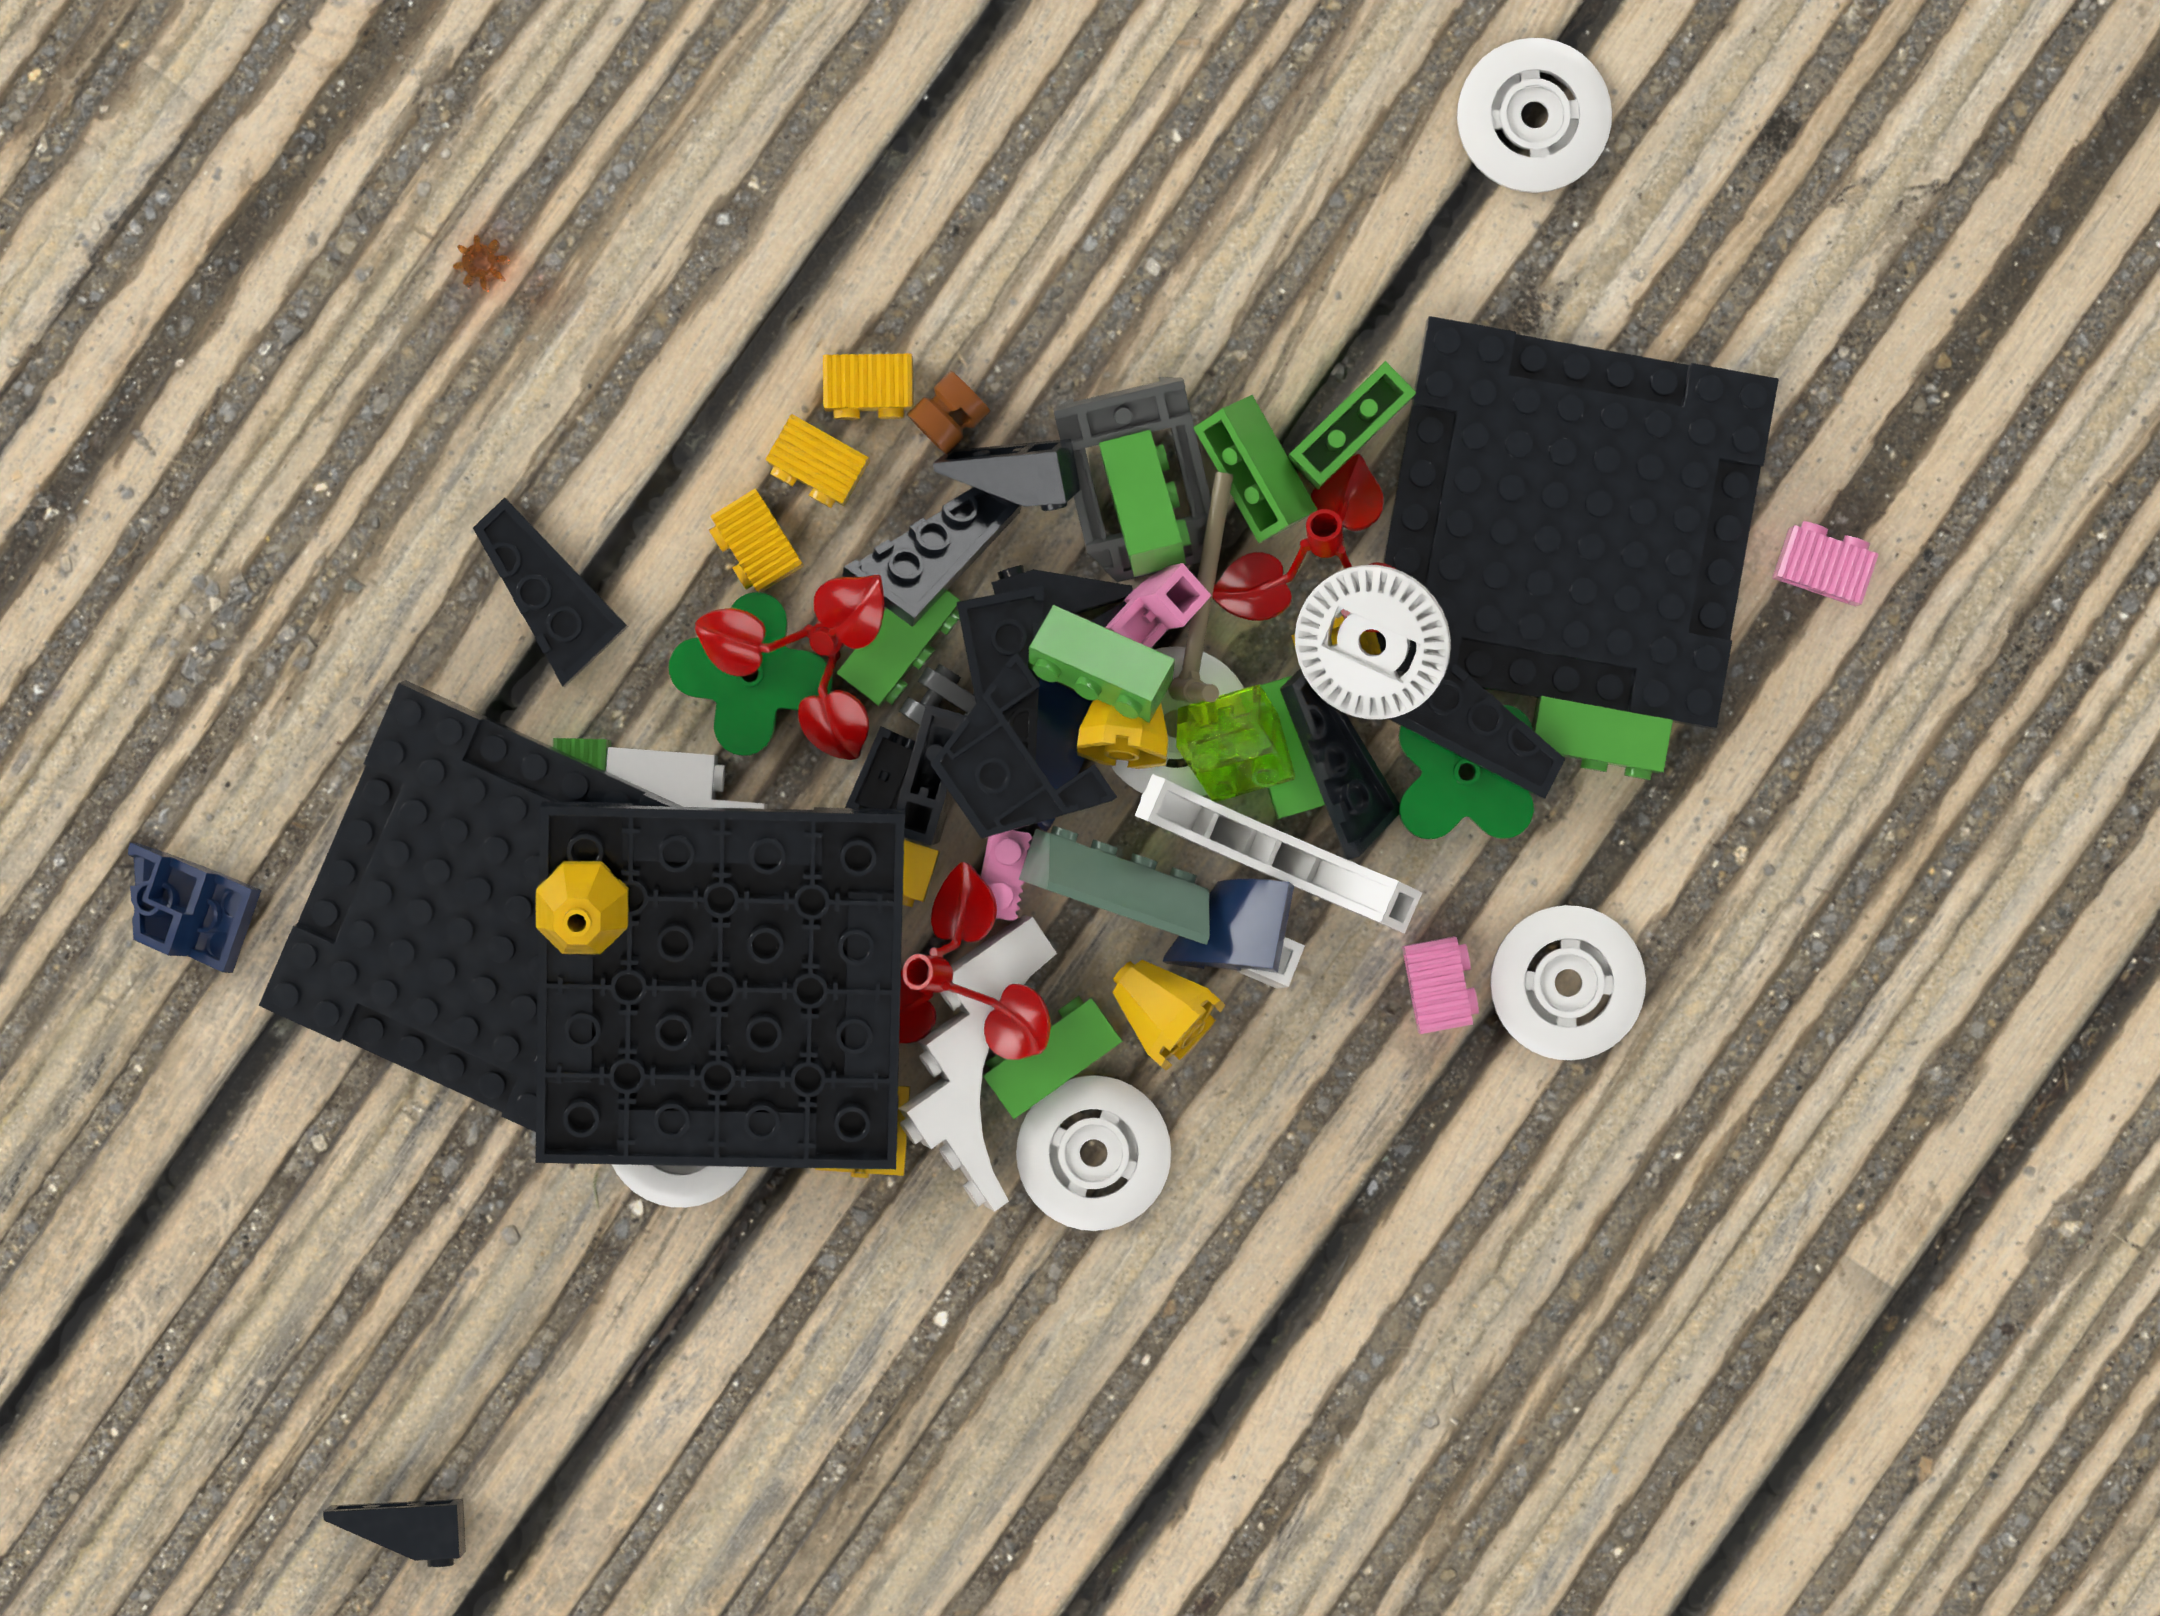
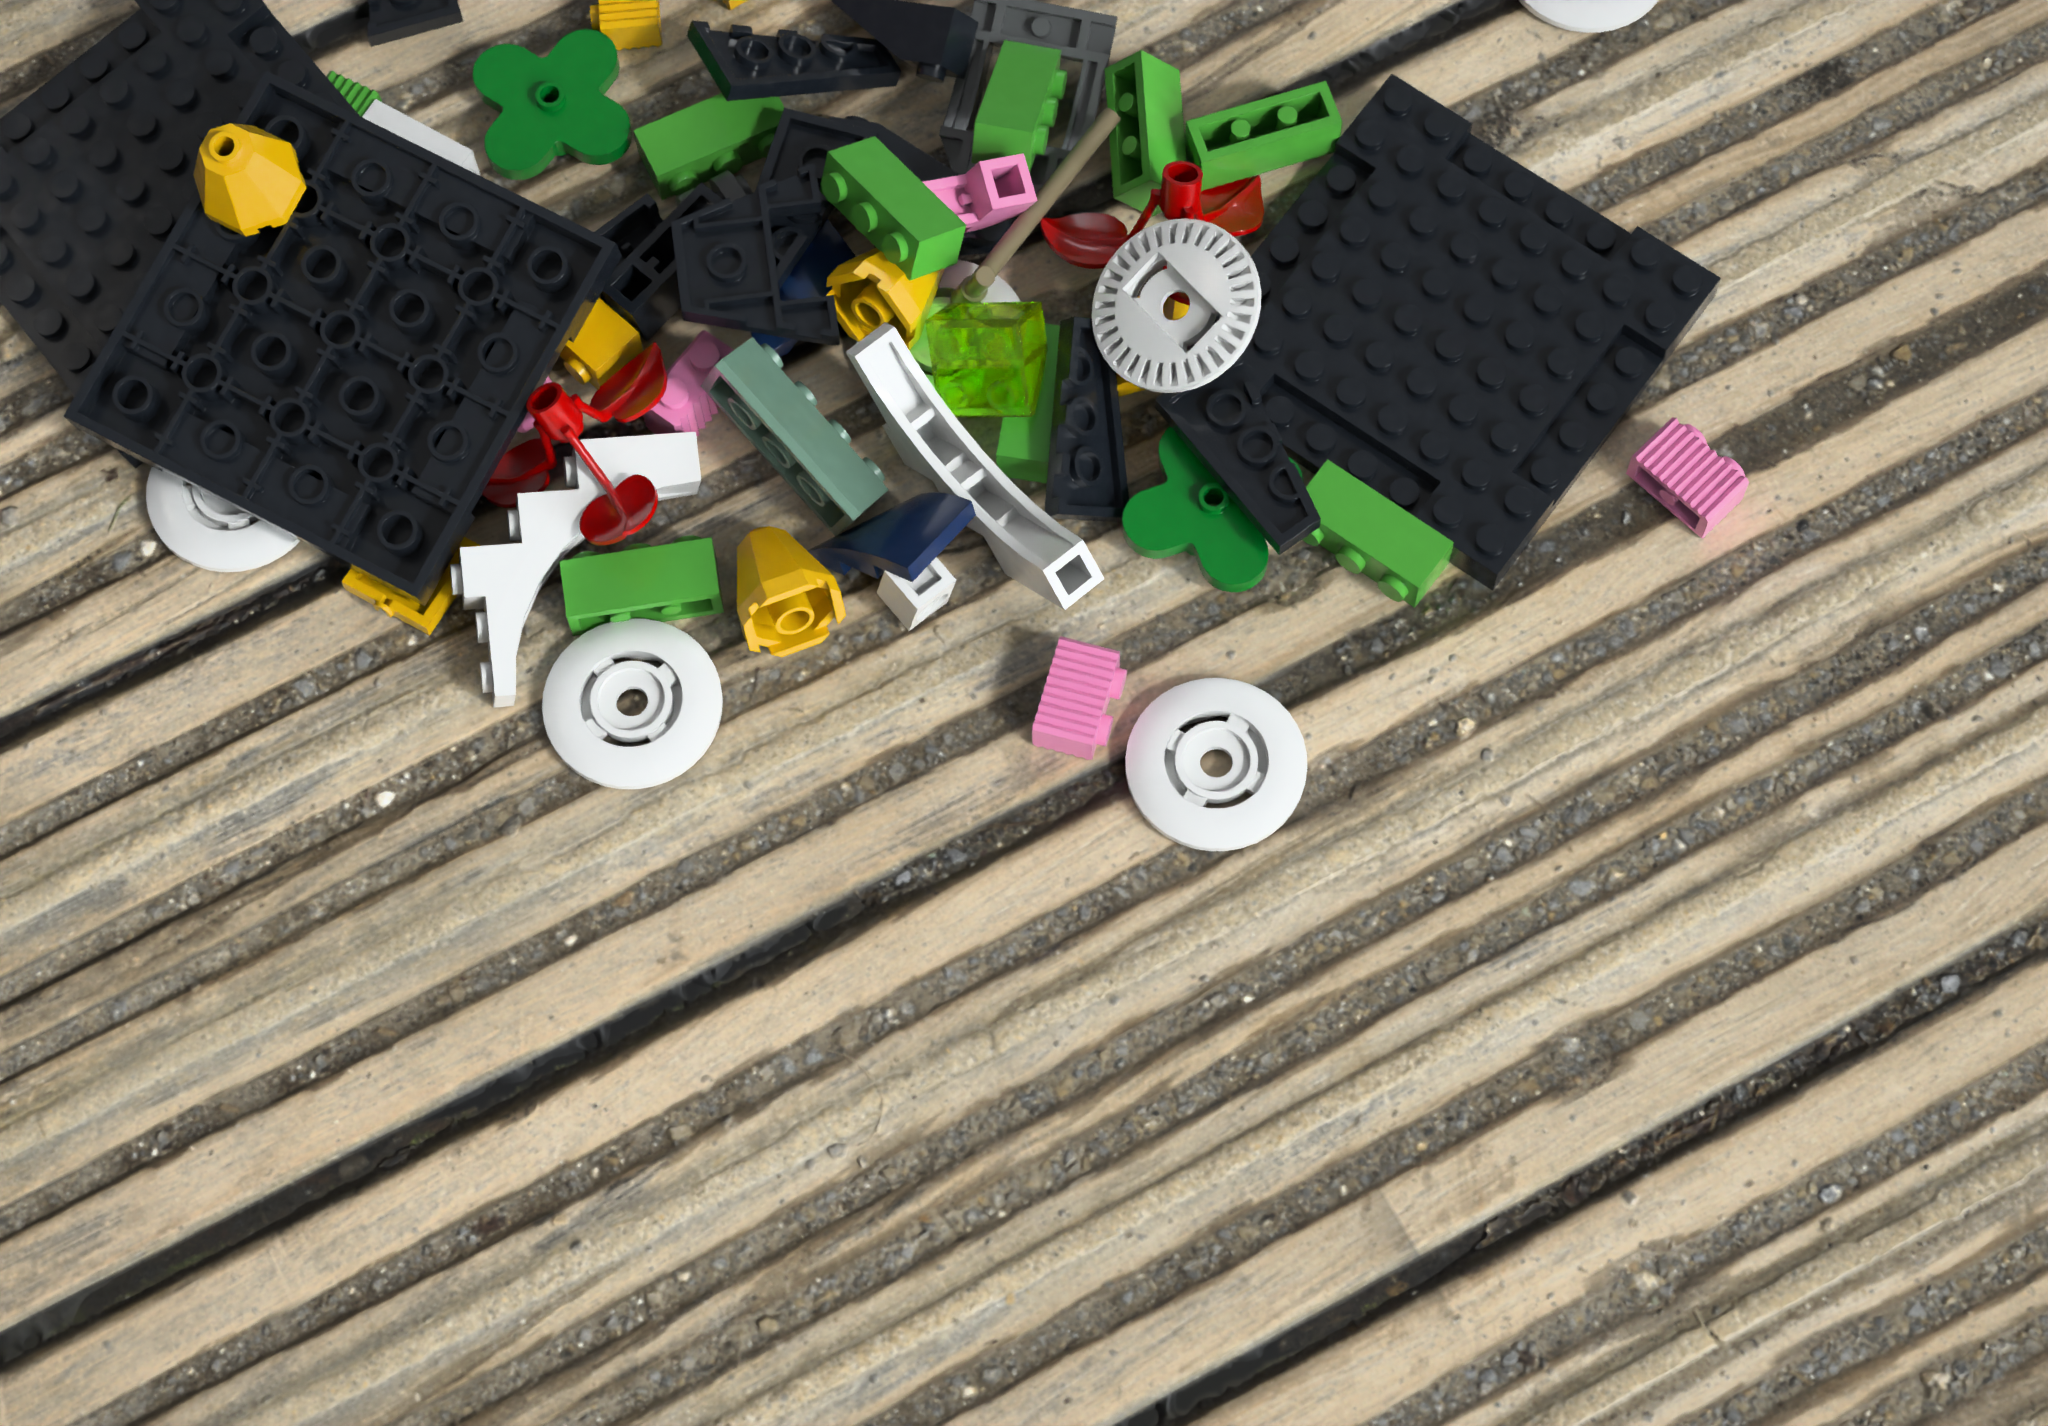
camera: 25 degrees right, 20 degrees down
red plant [695,575,884,760] -> none

